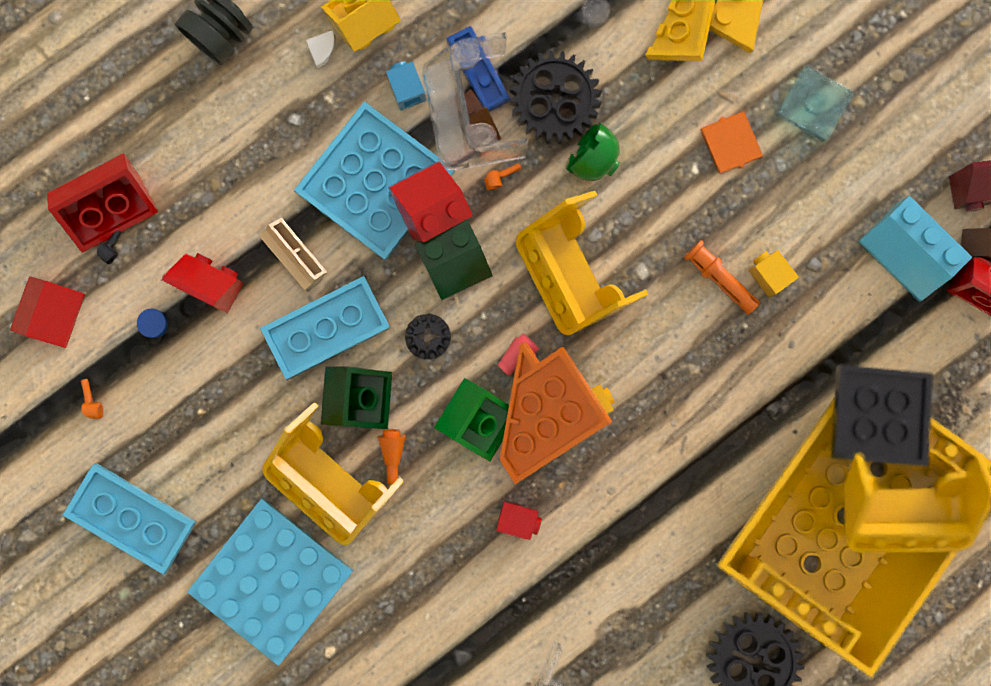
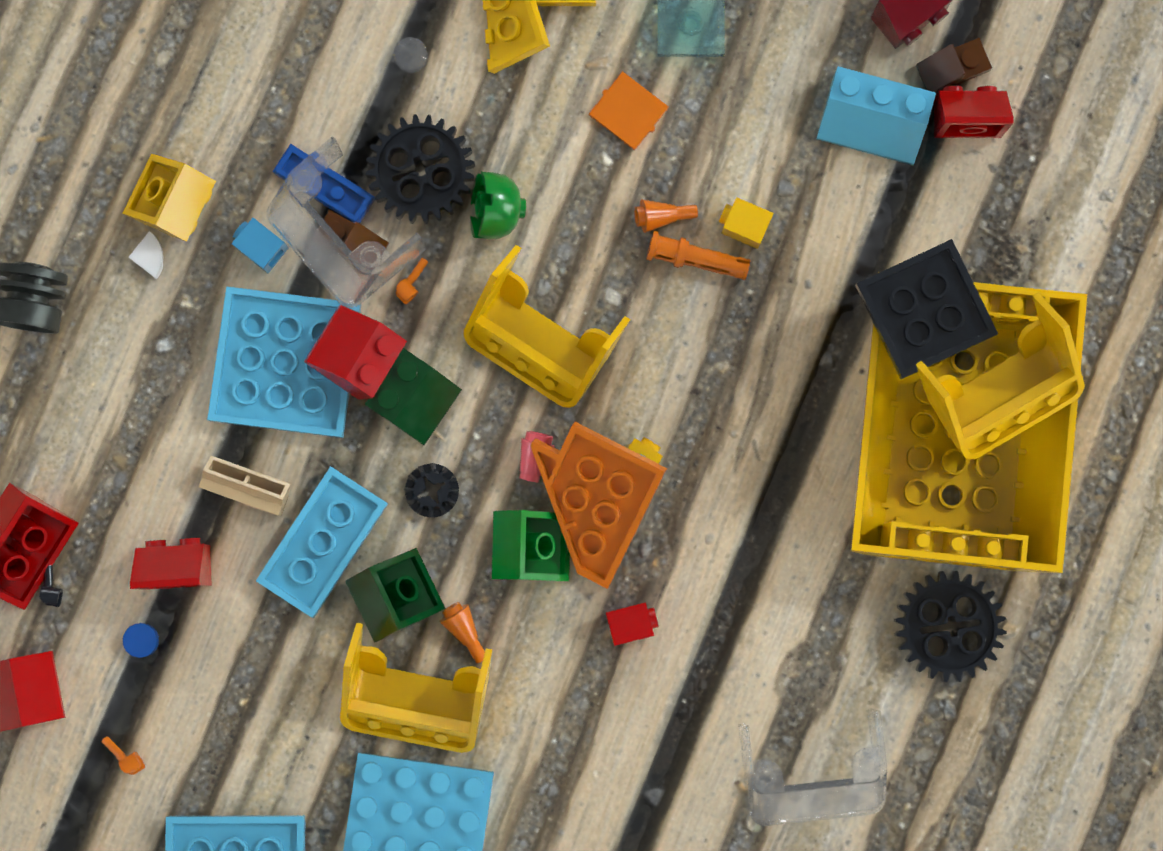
camera: 20 degrees left, 0 degrees up
none -> orange cone [634,199,698,233]

